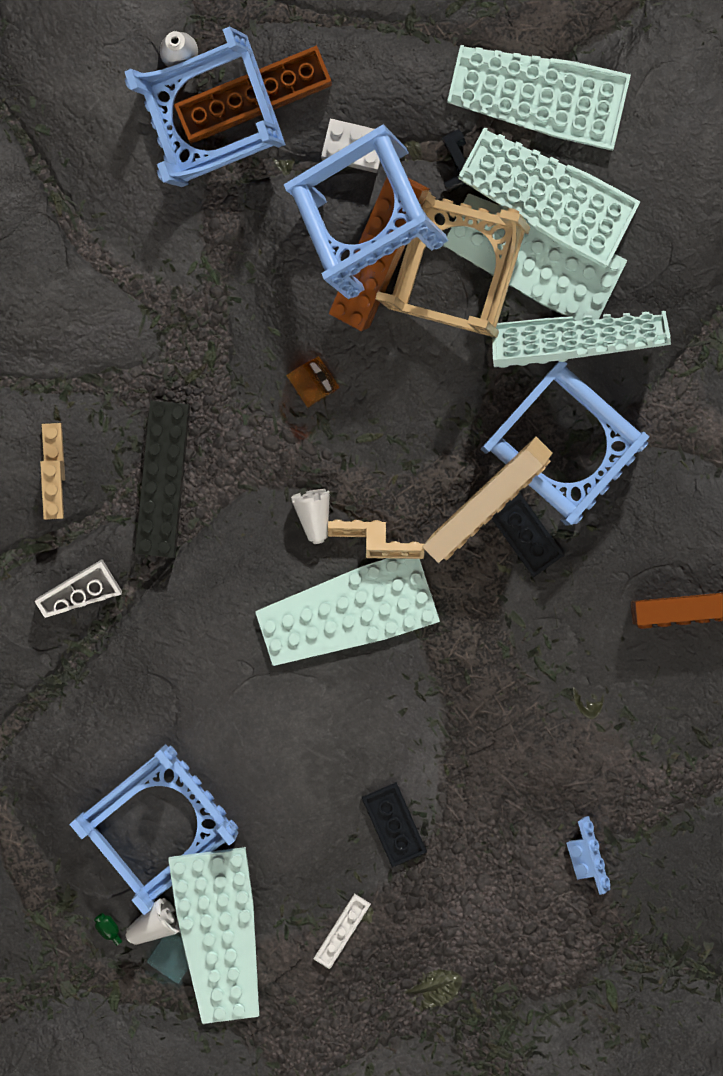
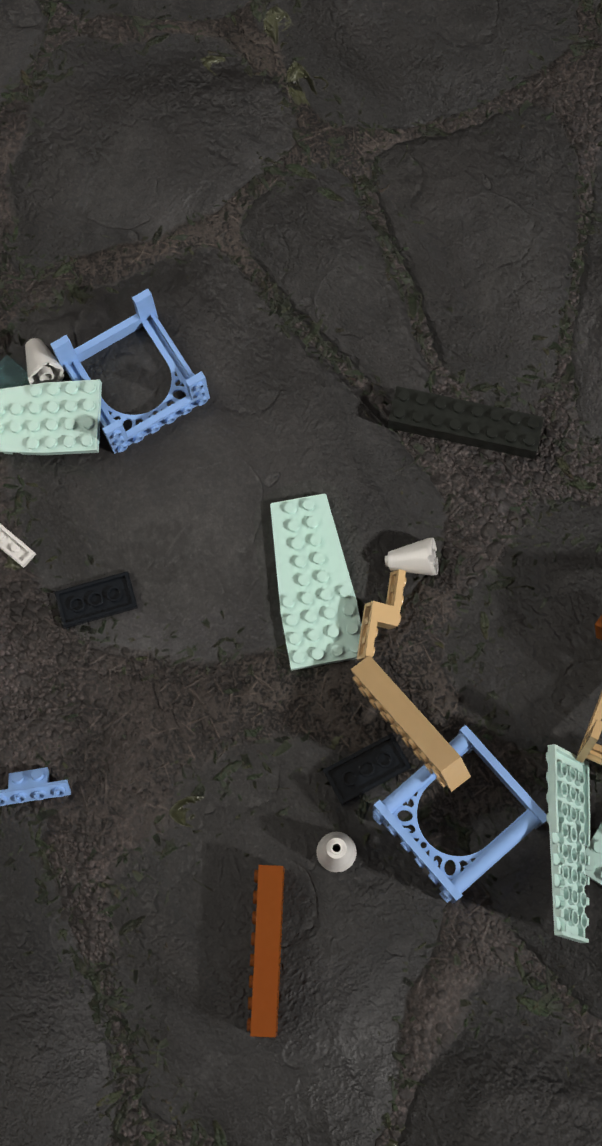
camera: 105 degrees right, 15 degrees down
white wedge [35,559,122,618] -> none
tan bracket [40,423,65,520] -> none
dark green plant [94,913,122,946] -> none
clear orange slope [286,356,340,409] -> none
none -> white cone [317,832,357,873]

